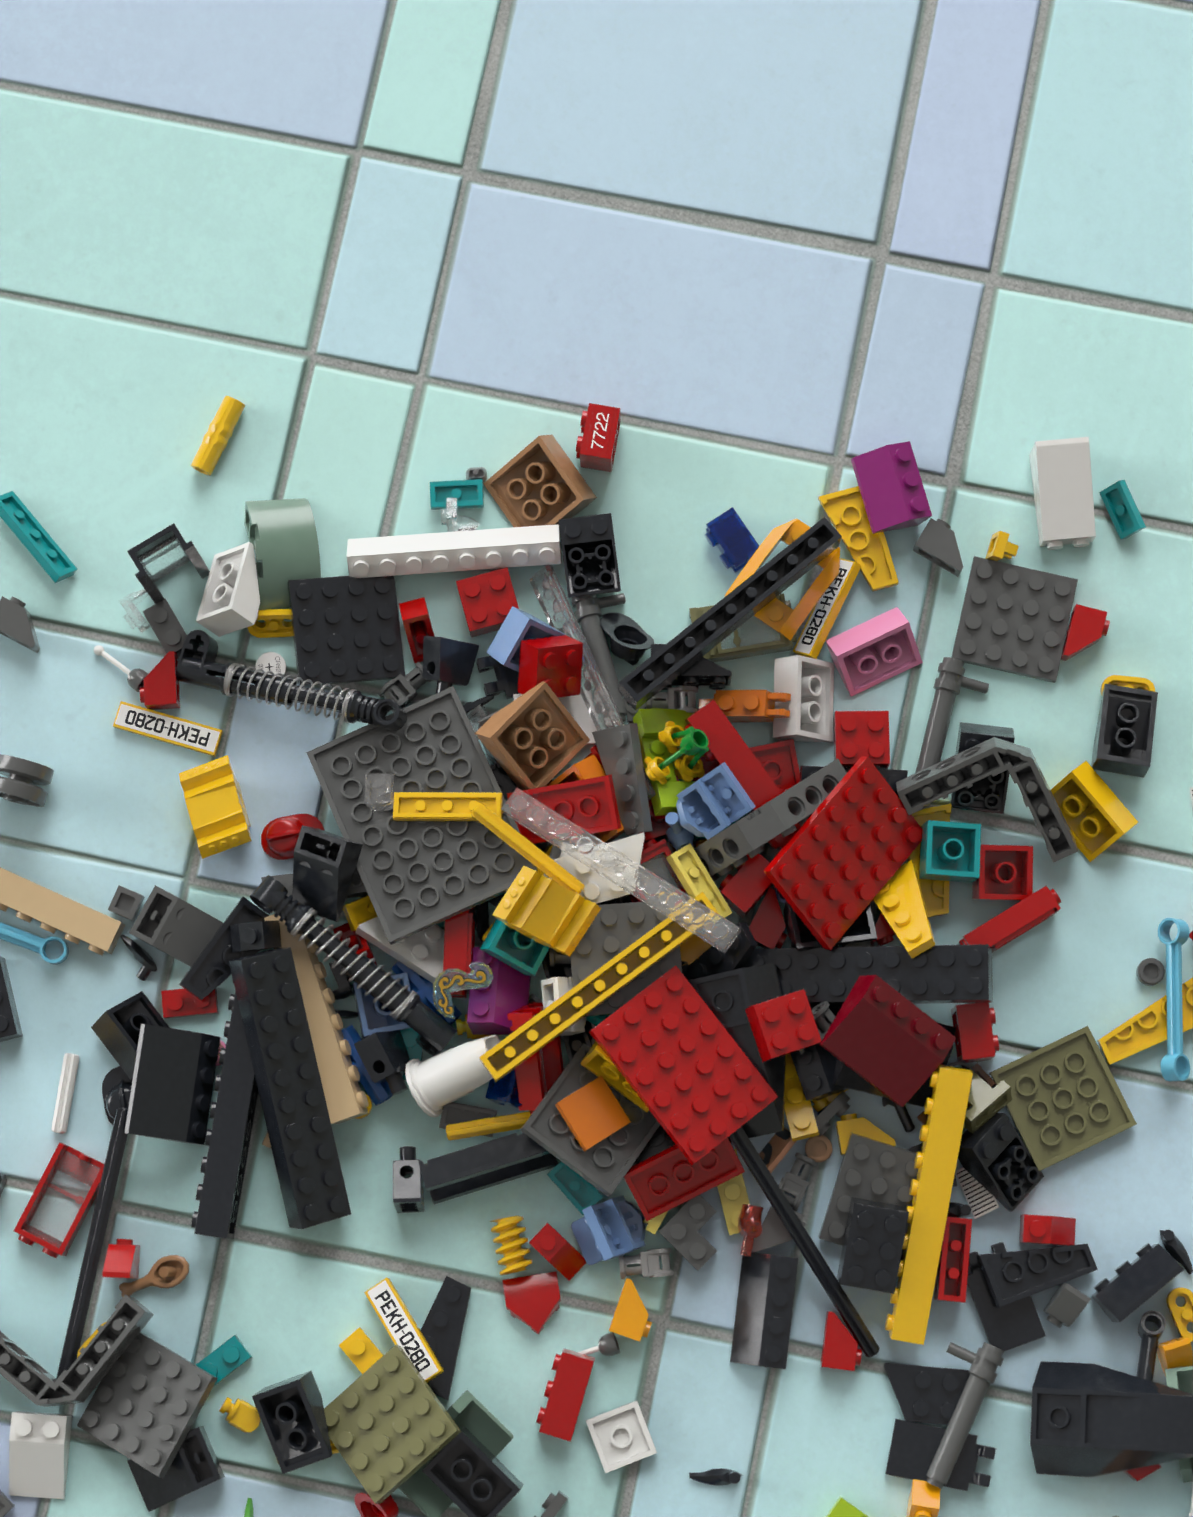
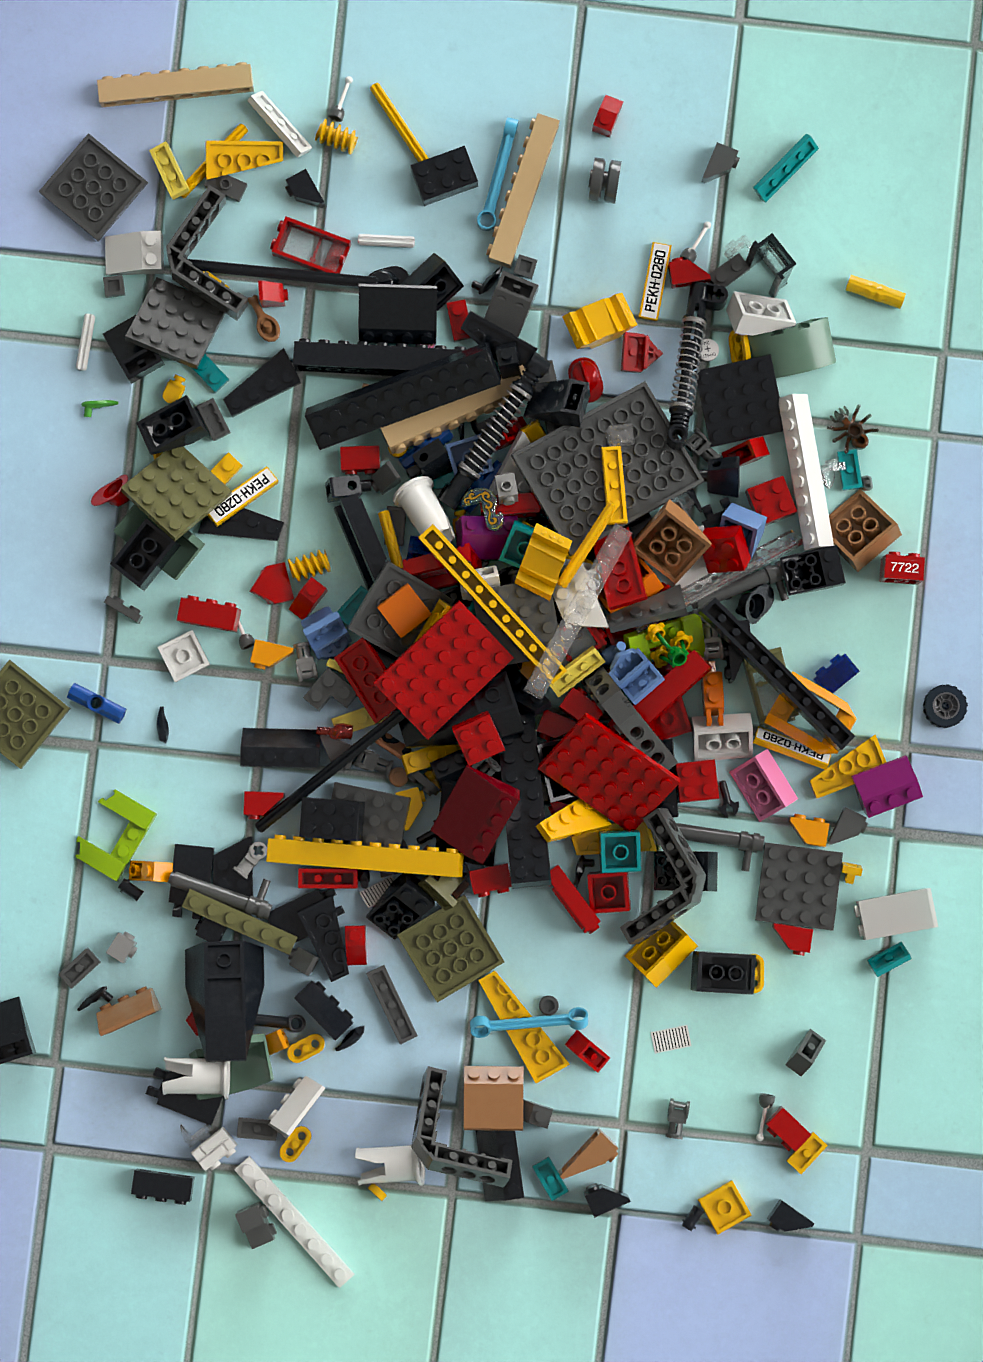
camera: 80 degrees right, 5 degrees up
none -> dark grey plate [103,275,125,298]
none -> olive plate [182,889,298,955]
none -> black slope [195,917,227,942]
none -> dark grey plate [196,398,231,442]
none -> black wing [223,348,301,417]
none -> light grey connector [233,842,267,880]
none -> red brick [340,445,381,476]
none -> dark grey plate [366,965,418,1044]
none -> dark grey slope [371,461,401,495]
none -> light grey brick [495,473,518,505]
none -> black bar [574,855,595,889]
none -> red slope [621,332,663,373]
none -> black bar [718,781,739,818]
none -> light orange slope [788,814,829,847]
none -> animal [827,404,879,454]
none -> black wheel [923,684,968,728]

